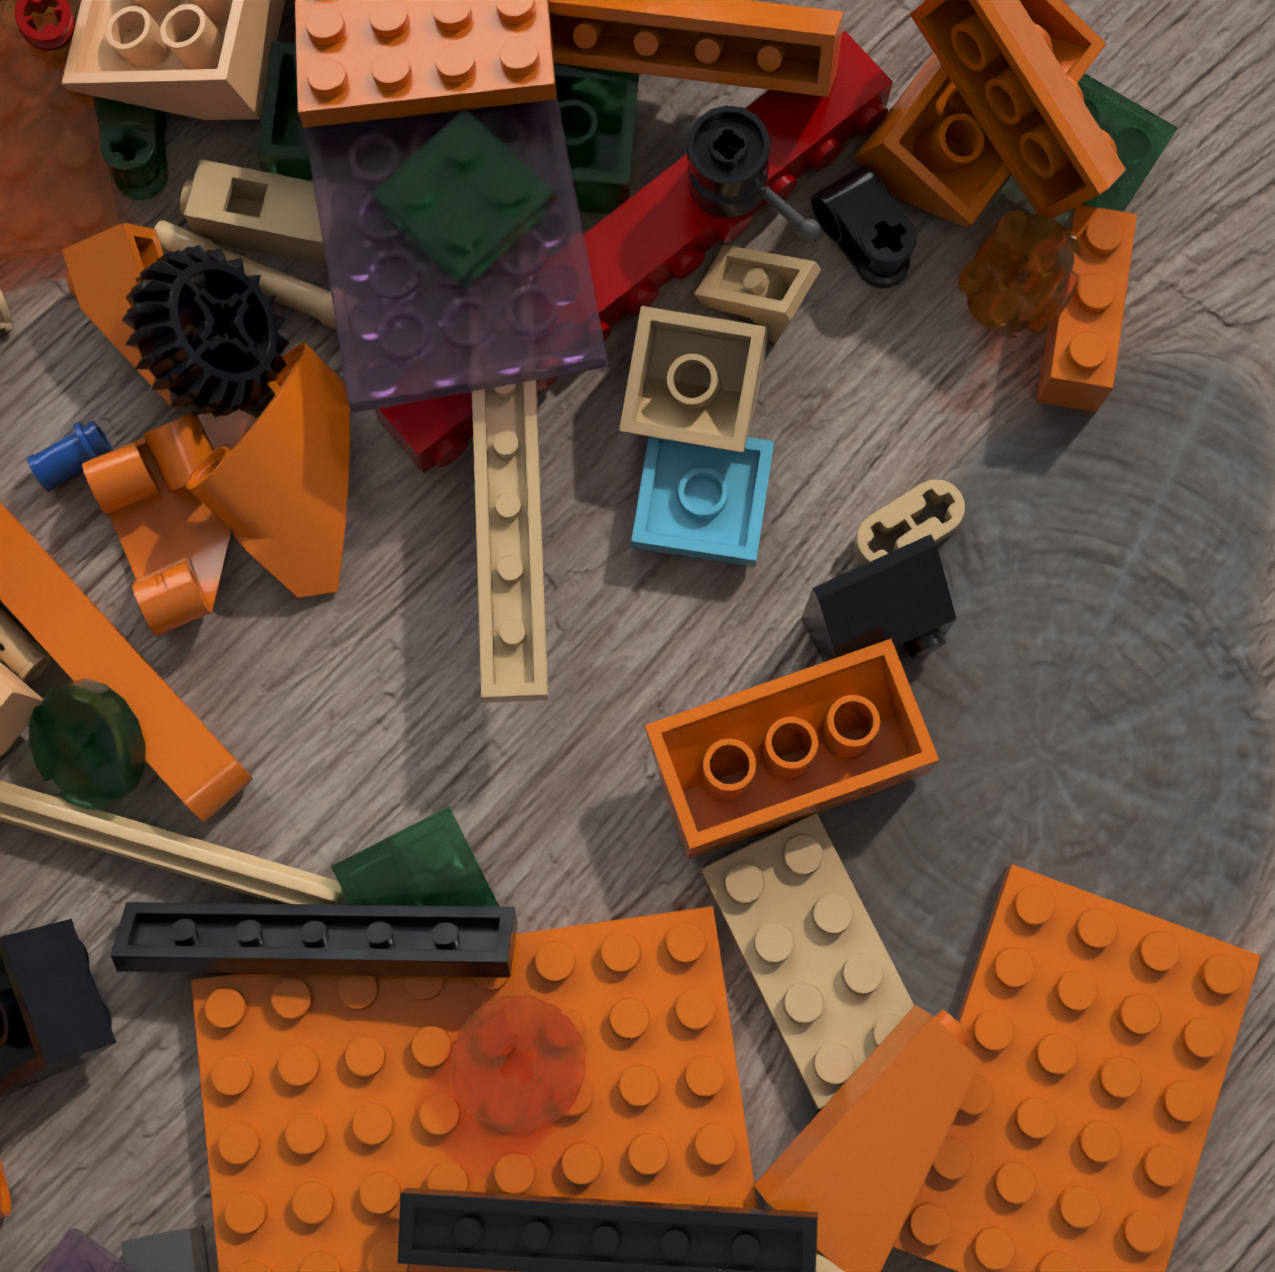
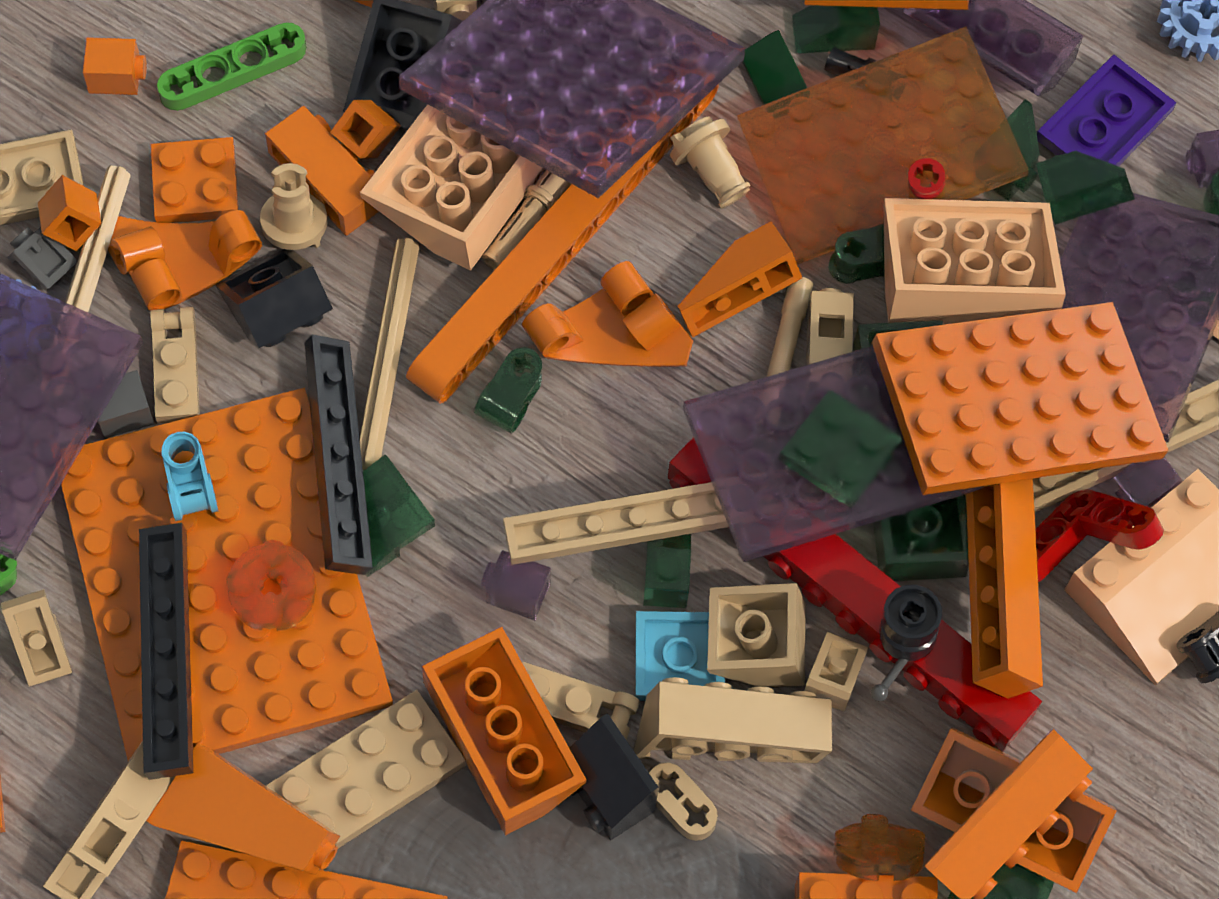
camera: 80 degrees right, 10 degrees down
blue pin [27,421,113,492] -> none
clear green tile [29,678,146,810] -> none
black gear [122,245,289,418] -> none
orange panel [186,343,350,598] -> none
black piece [811,165,916,288] -> none
none -> tan plate [150,307,200,424]
none -> medium azure piece [162,432,218,521]
none -> clear green piece [474,347,542,434]
none -> clear purple brick [481,550,551,621]
none -> tan plate [522,662,640,741]
none -> tan wedge [634,677,832,763]
none -> clear green slope [643,534,691,608]

